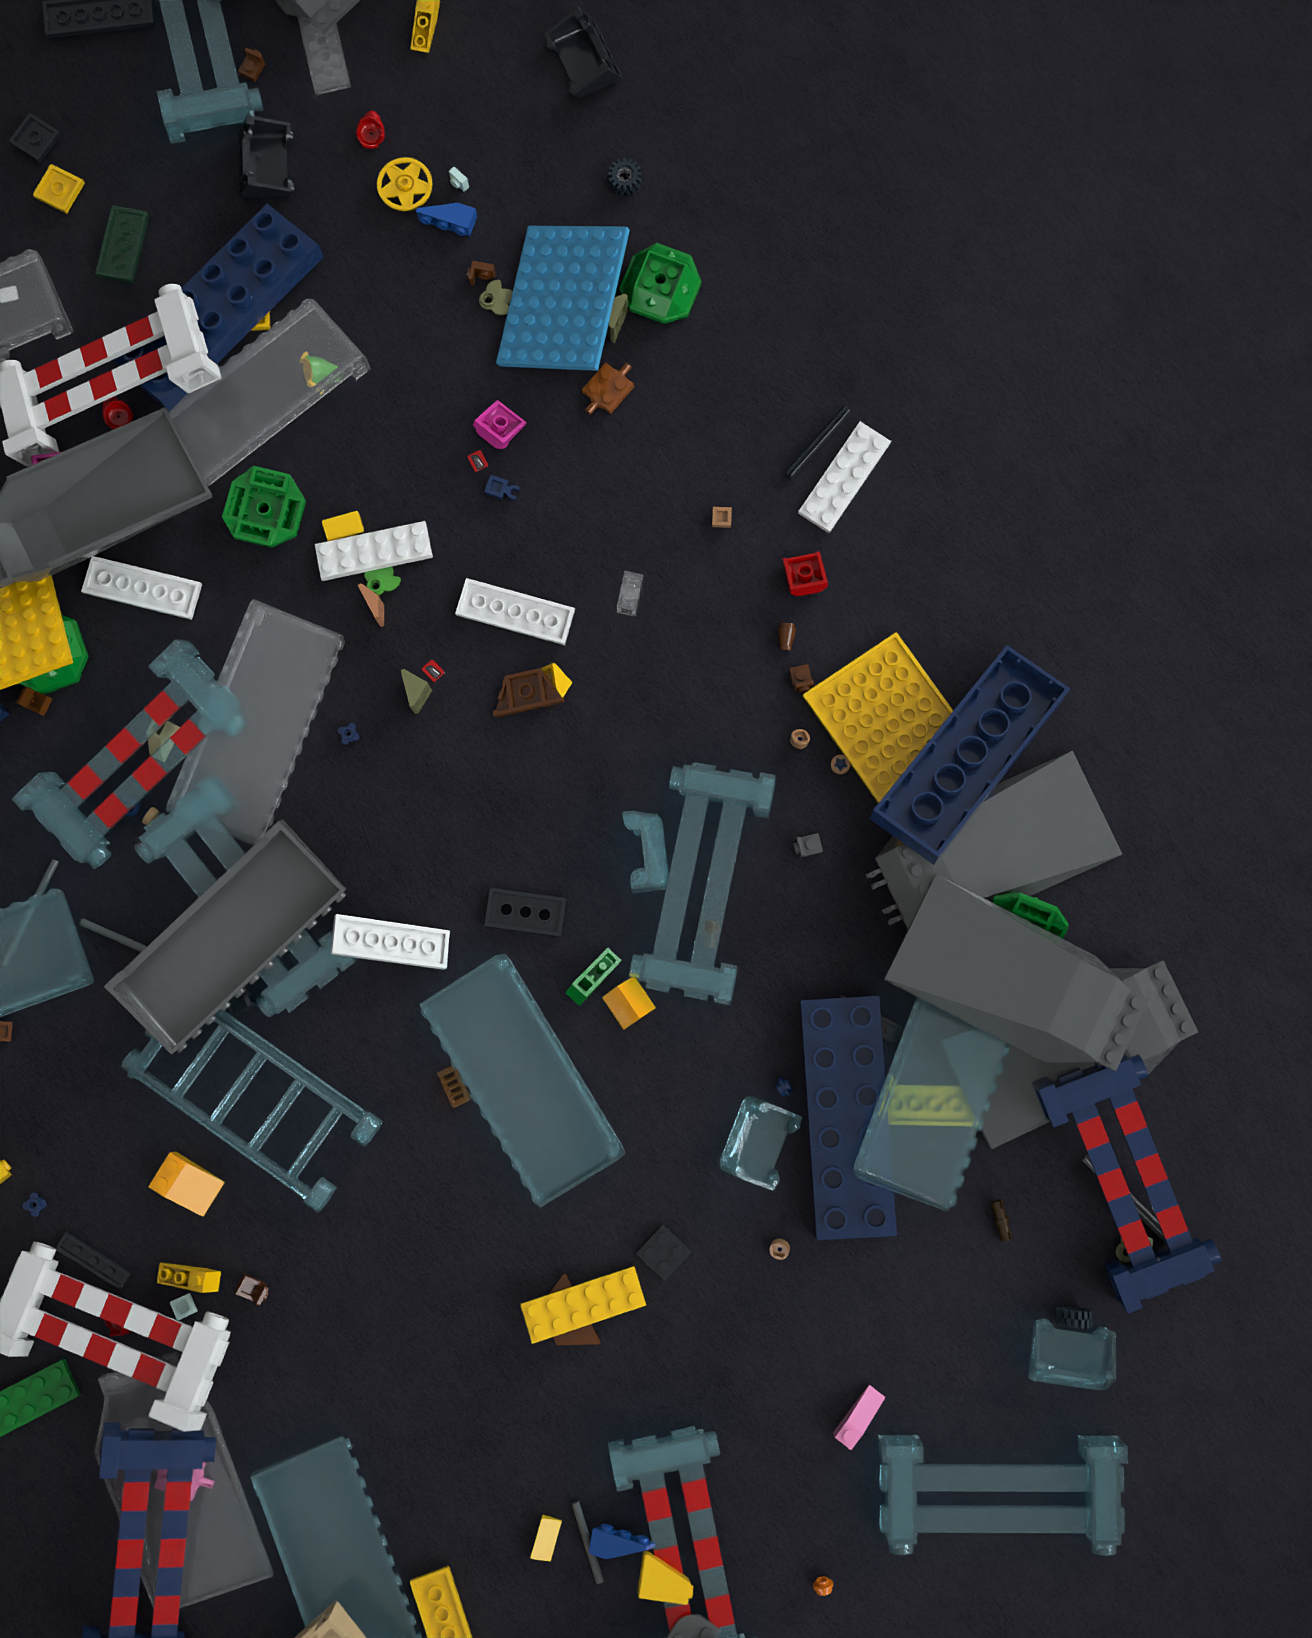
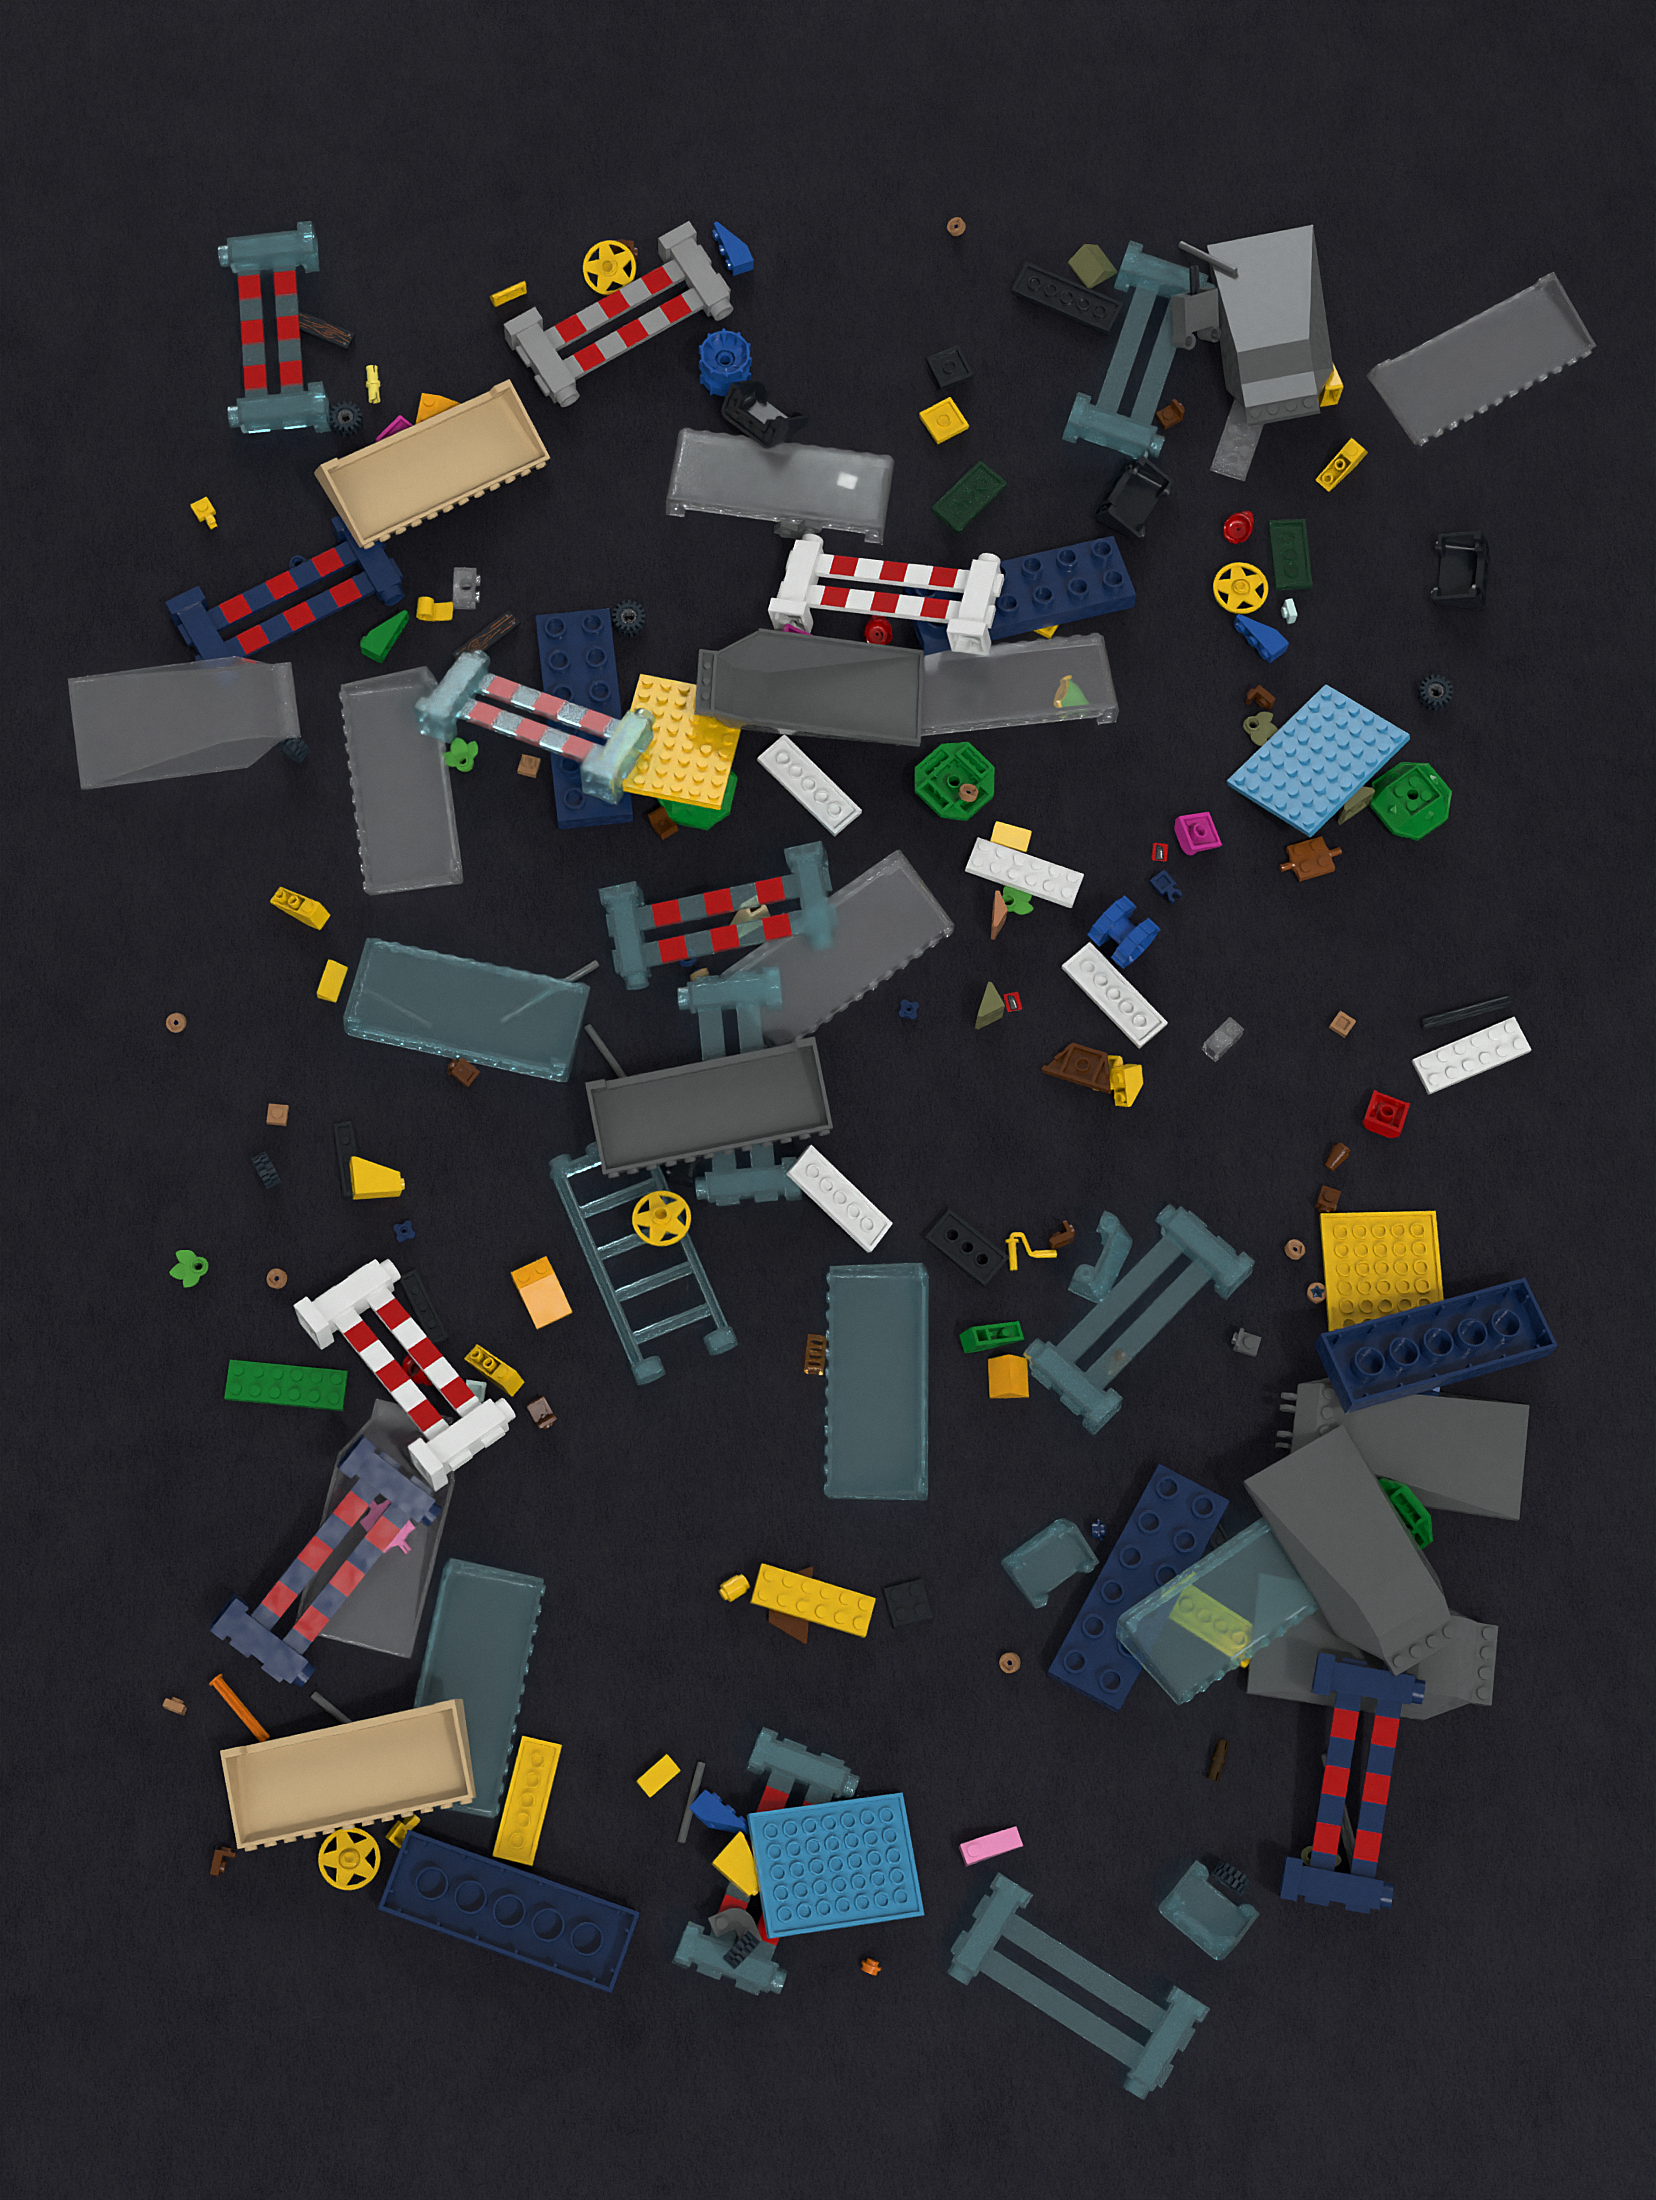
camera: 25 degrees right, 10 degrees down
none -> yellow wheel [632,1191,691,1246]
none -> yellow brick [719,1574,750,1602]
none -> dark azure plate [747,1793,924,1939]
none -> medium nougat tile [959,784,978,802]
none -> yellow piece [1005,1232,1057,1271]
none -> reddish brown bracket [1048,1220,1075,1250]
none -> blue piece [1087,895,1161,969]
none -> yellow slope [1111,1064,1143,1107]
none -> clear green plate [1268,519,1313,590]

